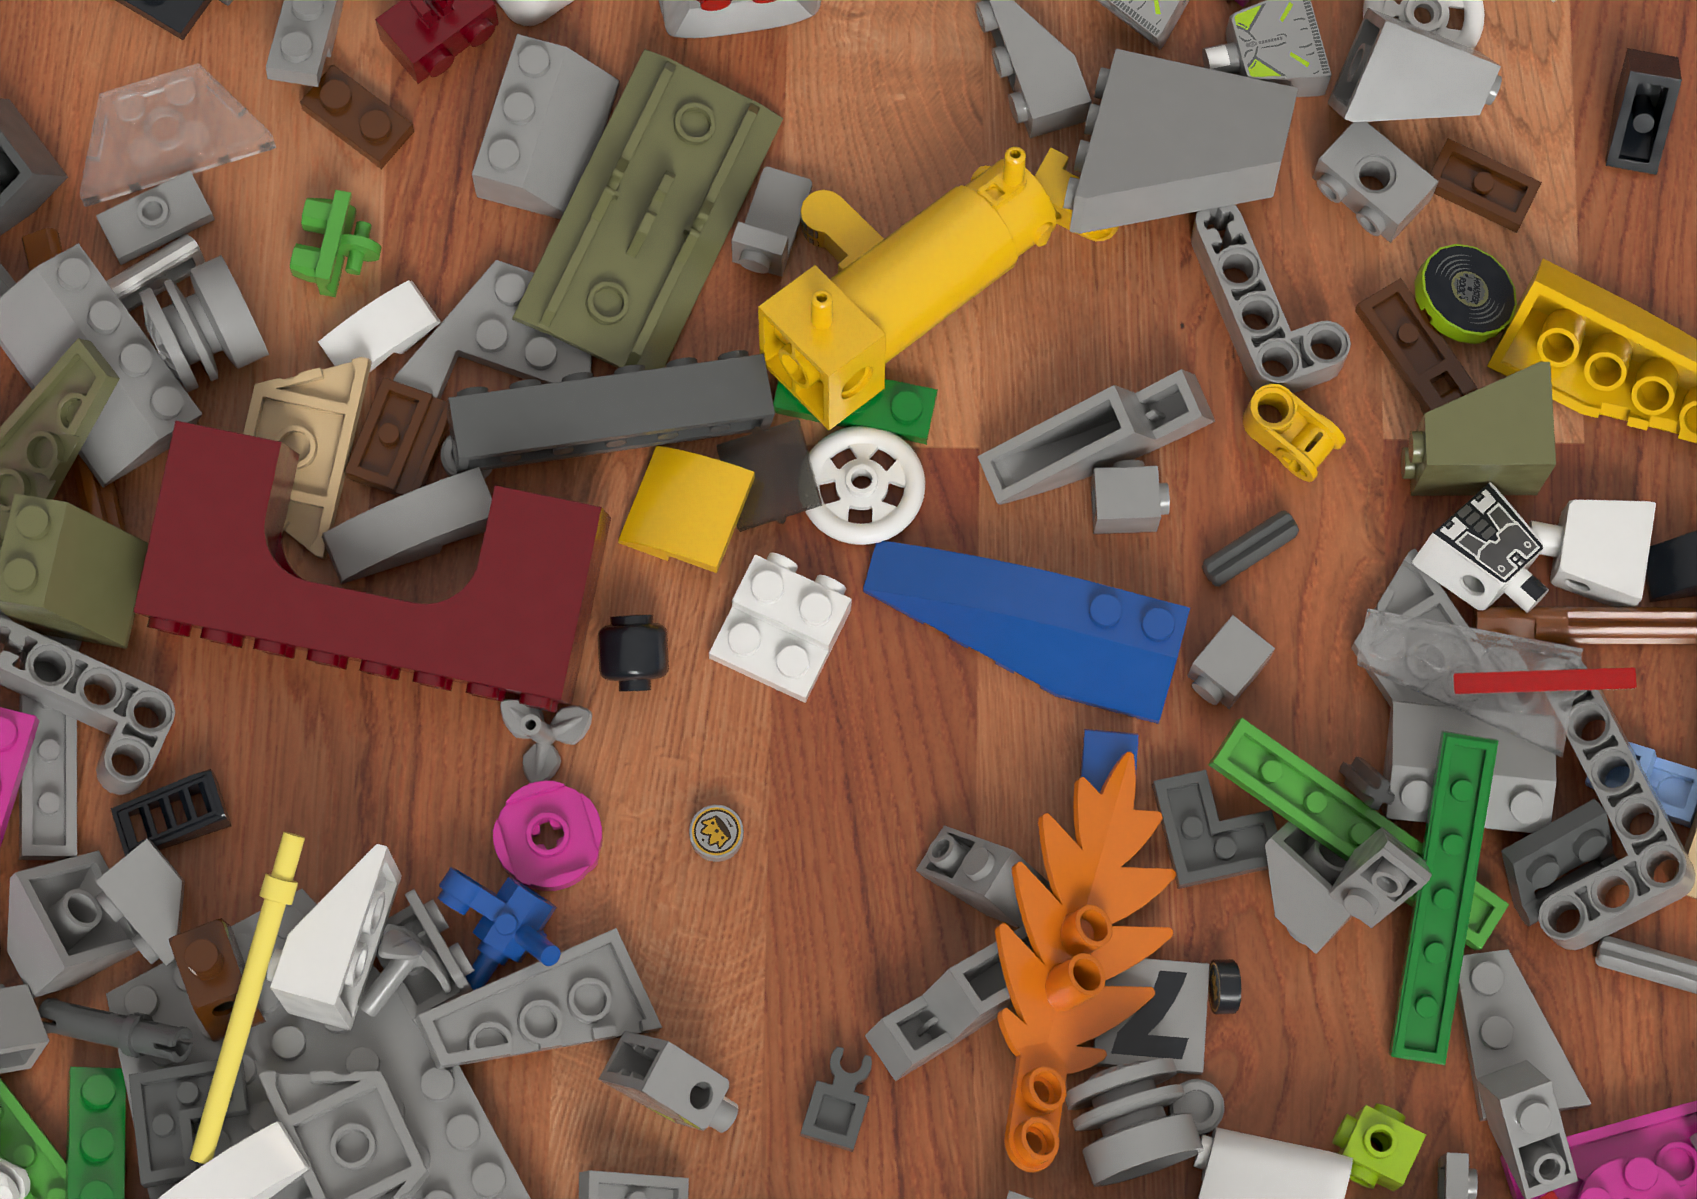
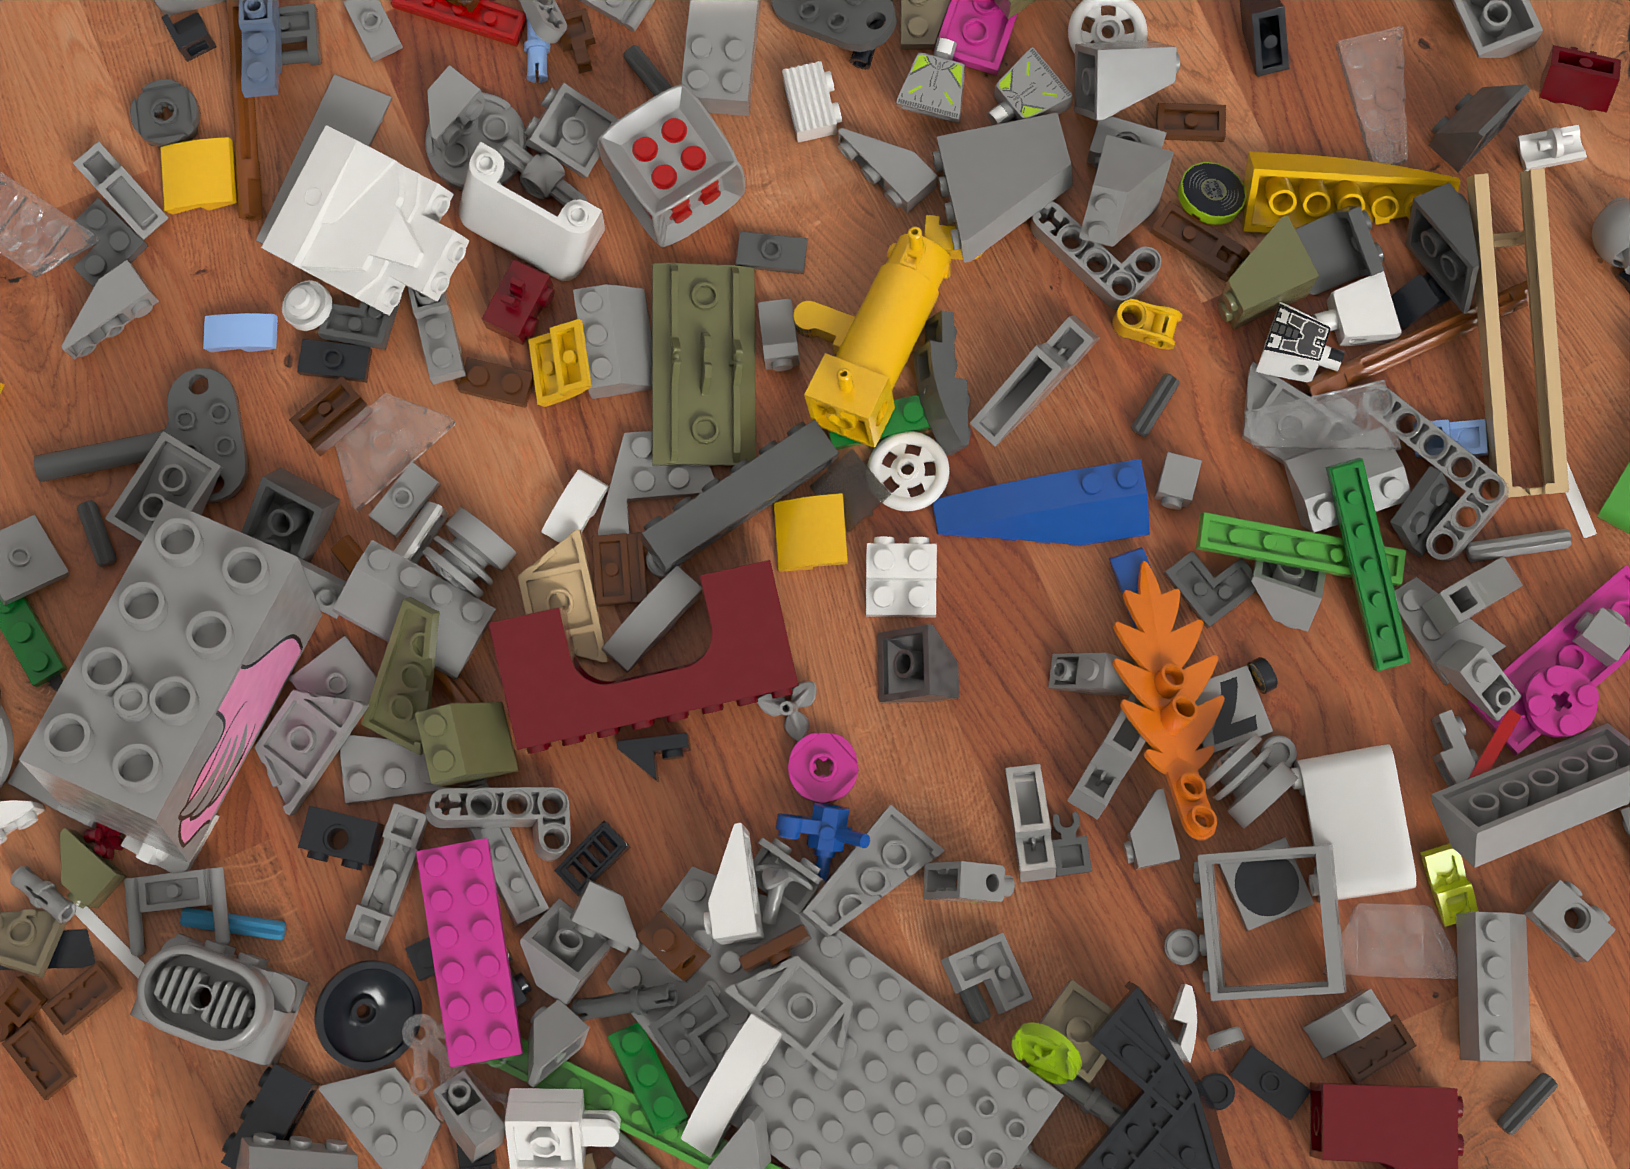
camera: 15 degrees left, 5 degrees up
light yellow bar [190,832,305,1164] -> none
bright green hips [290,190,382,297] -> none
black head [598,615,669,692] -> none
tile [689,805,744,862] -> none
light grey brick [1090,460,1170,534] -> none
light grey slope [1328,827,1432,928] -> none
lime brick [1332,1103,1426,1192] -> none
dark grey axle [1339,757,1395,810] -> none
red sticker [1453,667,1637,694] -> none
none -> reddish brown plate [289,376,373,456]
none -> yellow slope [528,319,592,407]
none -> black slope [617,733,691,783]
none -> dark grey plate [736,231,808,275]
none -> reddish brown plate [739,924,812,973]
none -> flat silver slope [877,624,959,703]
none -> dark grey slope [913,310,971,455]
none -> light grey slope [1005,764,1056,883]
none -> light grey slope [1079,135,1174,247]
none -> light grey slope [1123,788,1181,870]
none -> dark grey bracket [1295,206,1384,295]
none -> light grey slope [1422,556,1523,635]

